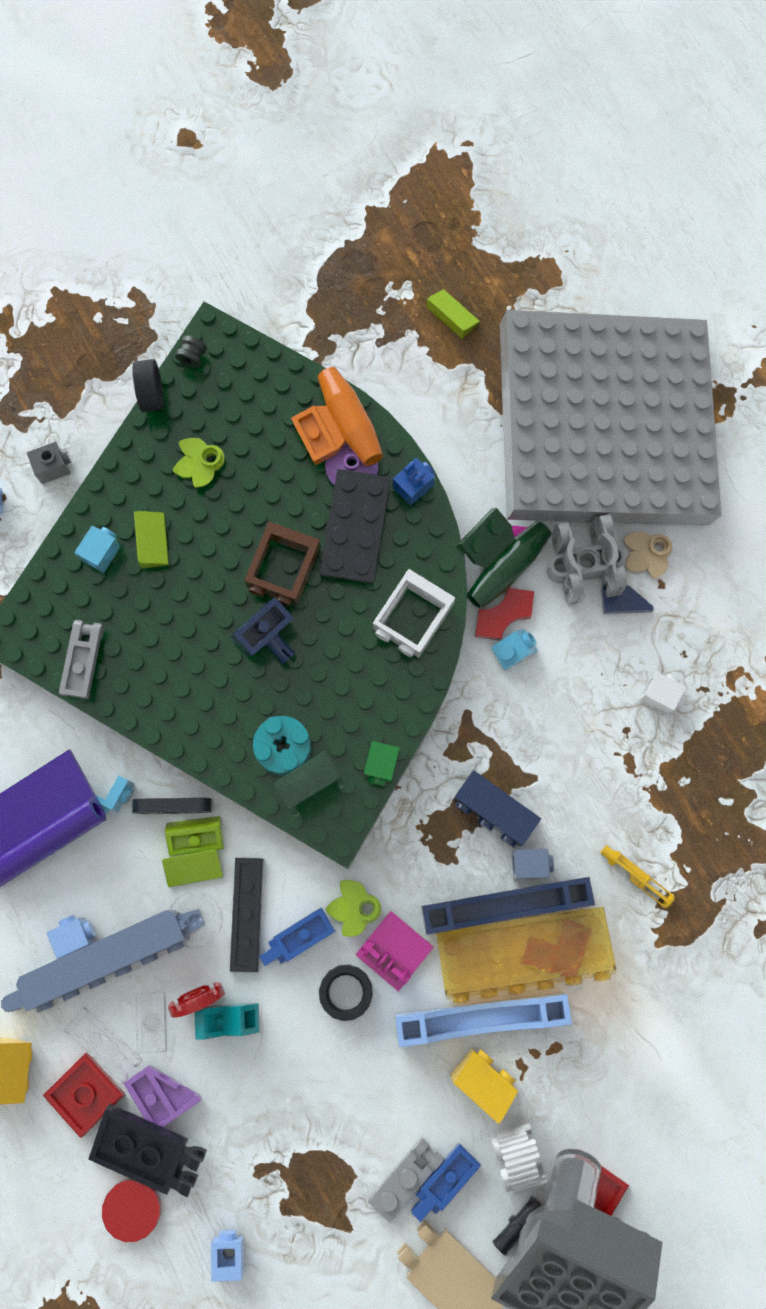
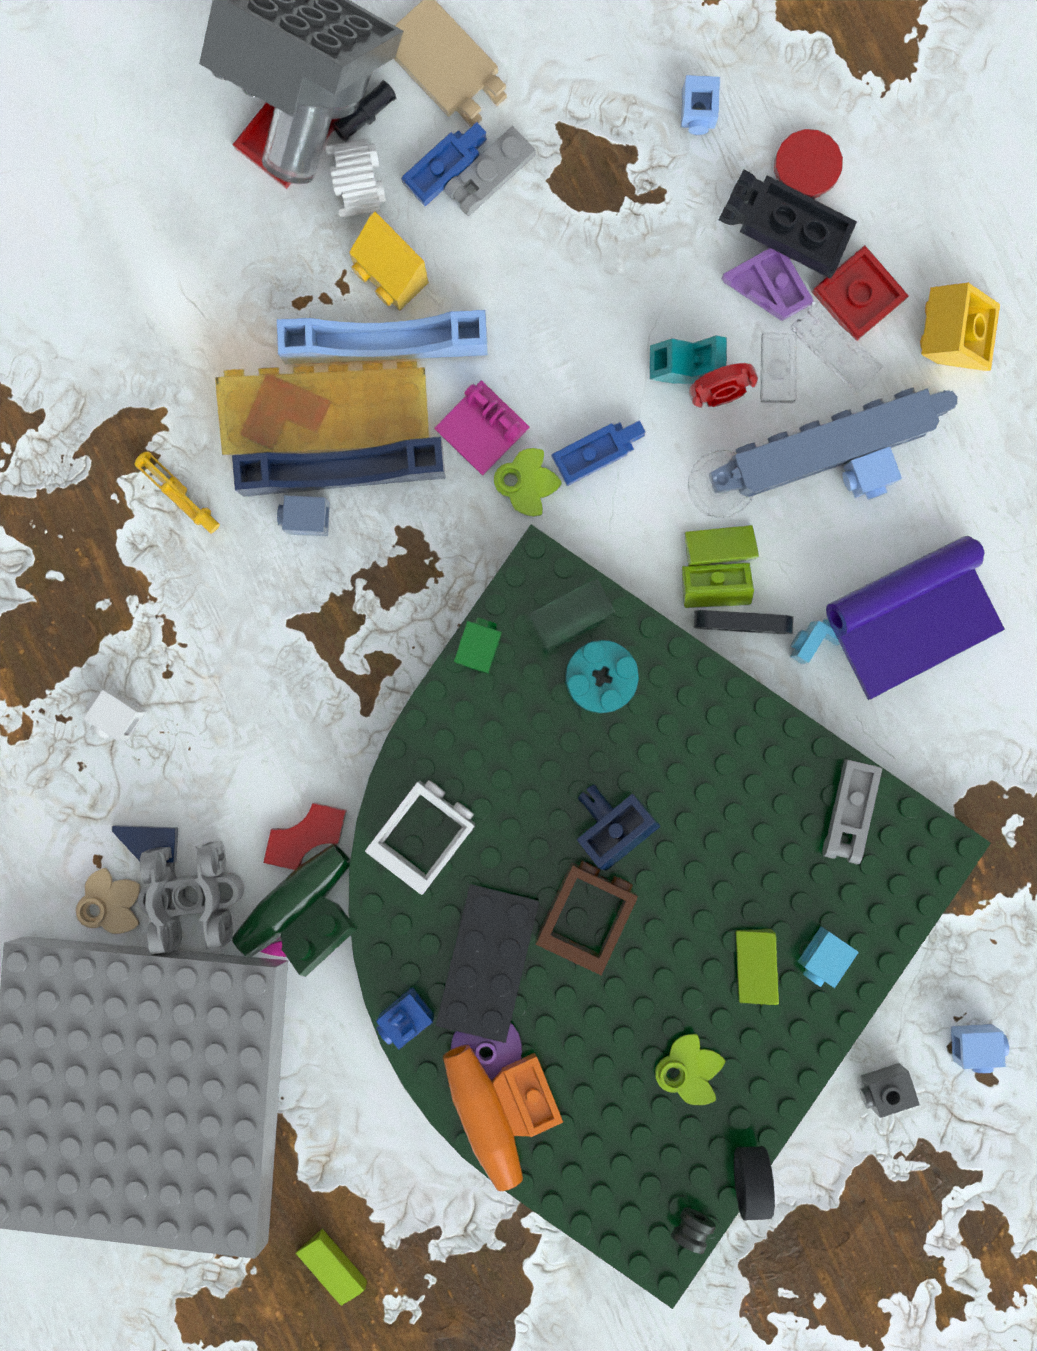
camera: 175 degrees left, 10 degrees up
black tile [230,858,264,972] -> none
black tyre [319,964,373,1021] -> none
dark blue brick [453,770,542,848] -> none
medium azure bracket [491,629,538,670] -> none

